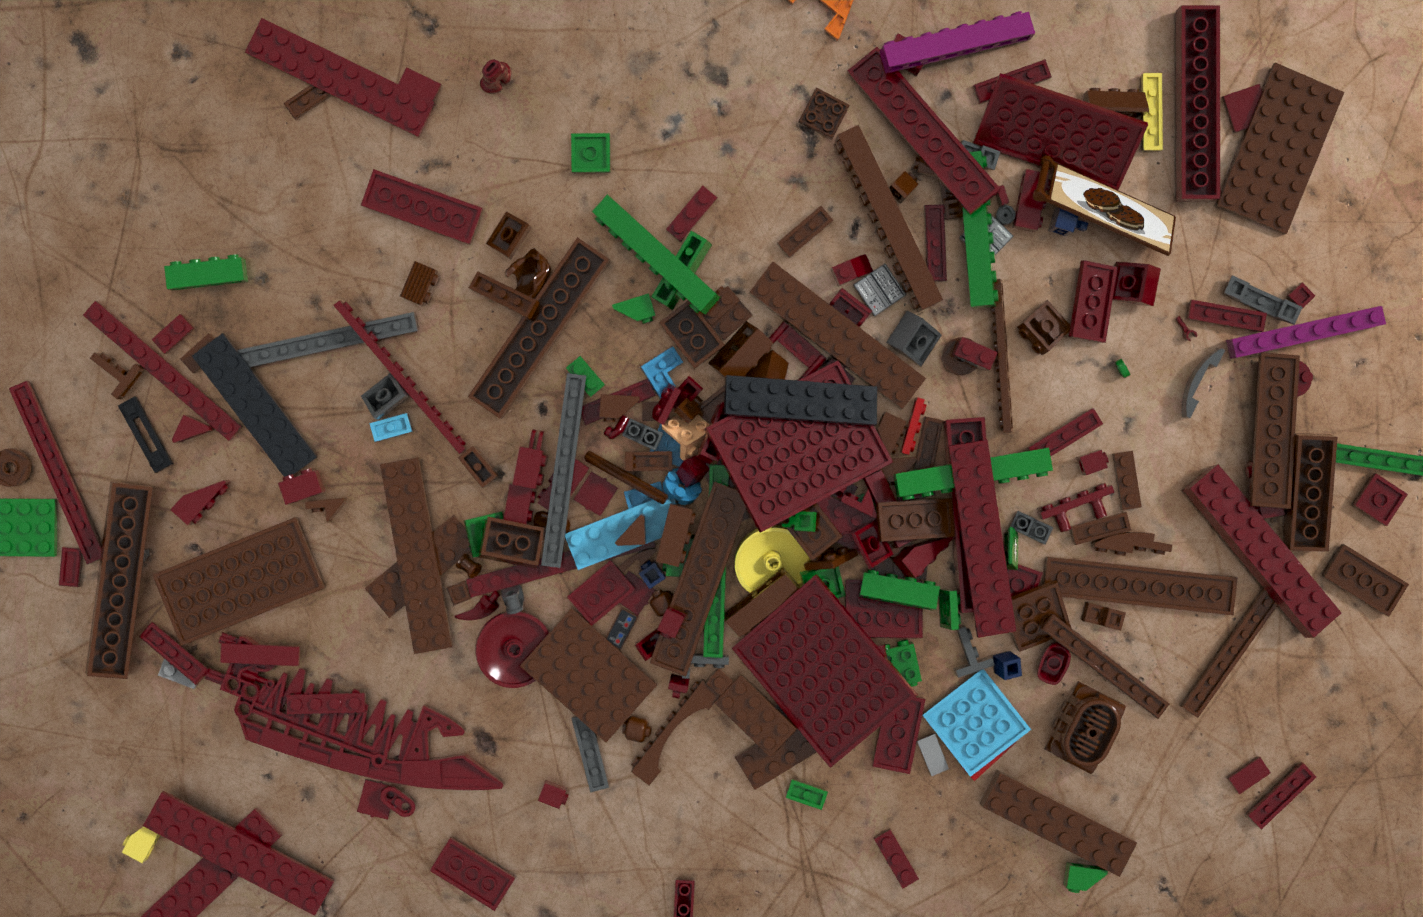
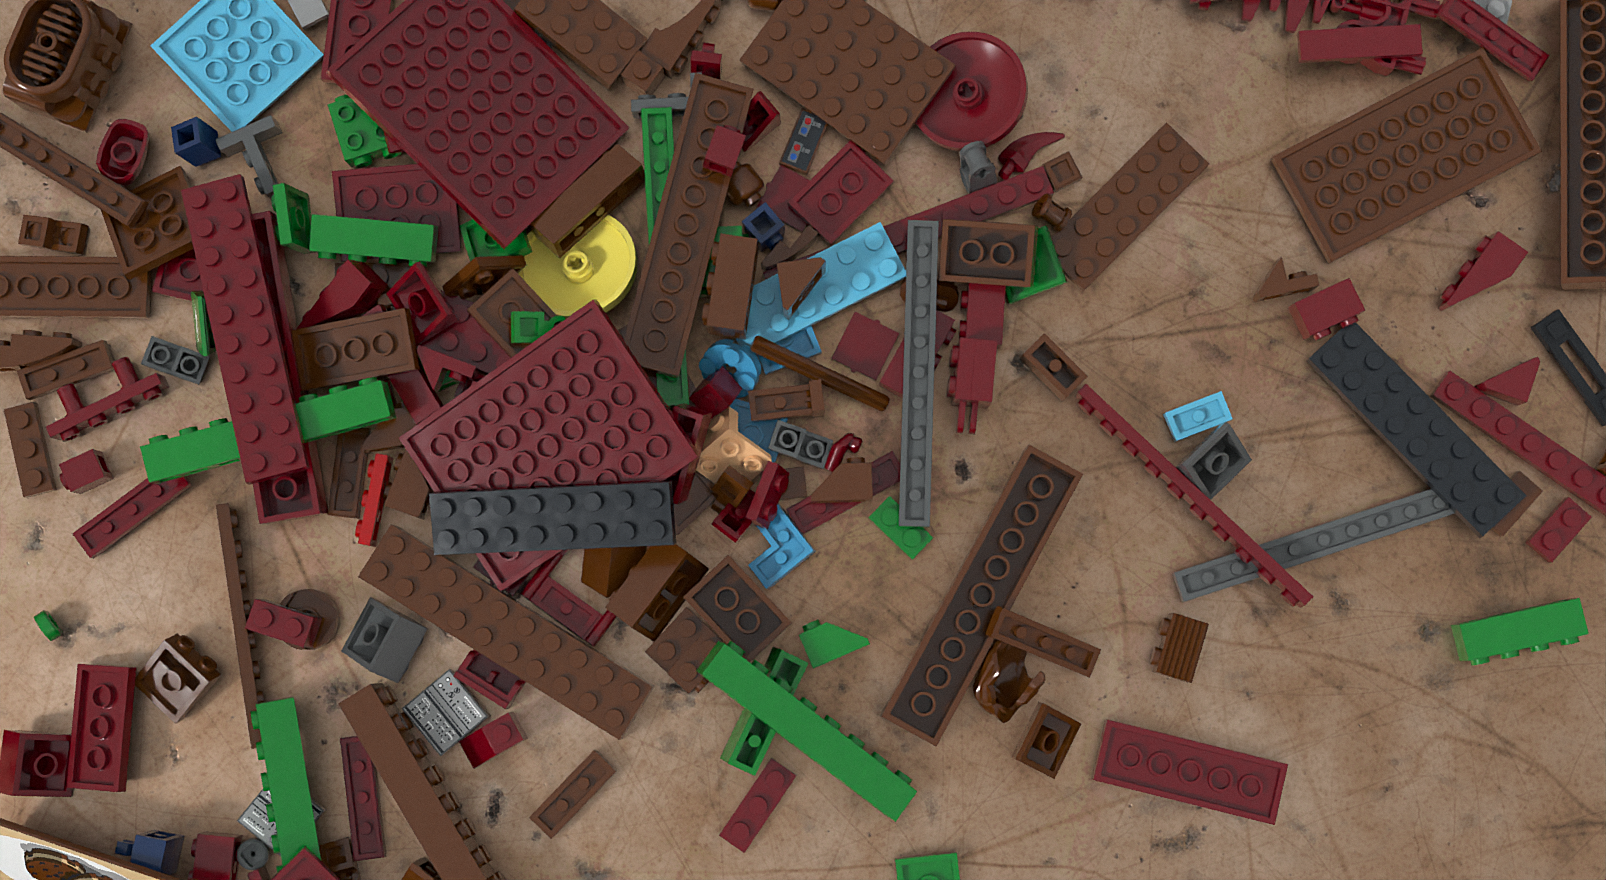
camera: 175 degrees right, 5 degrees down
reddish brown plate [380,457,453,654] -> none

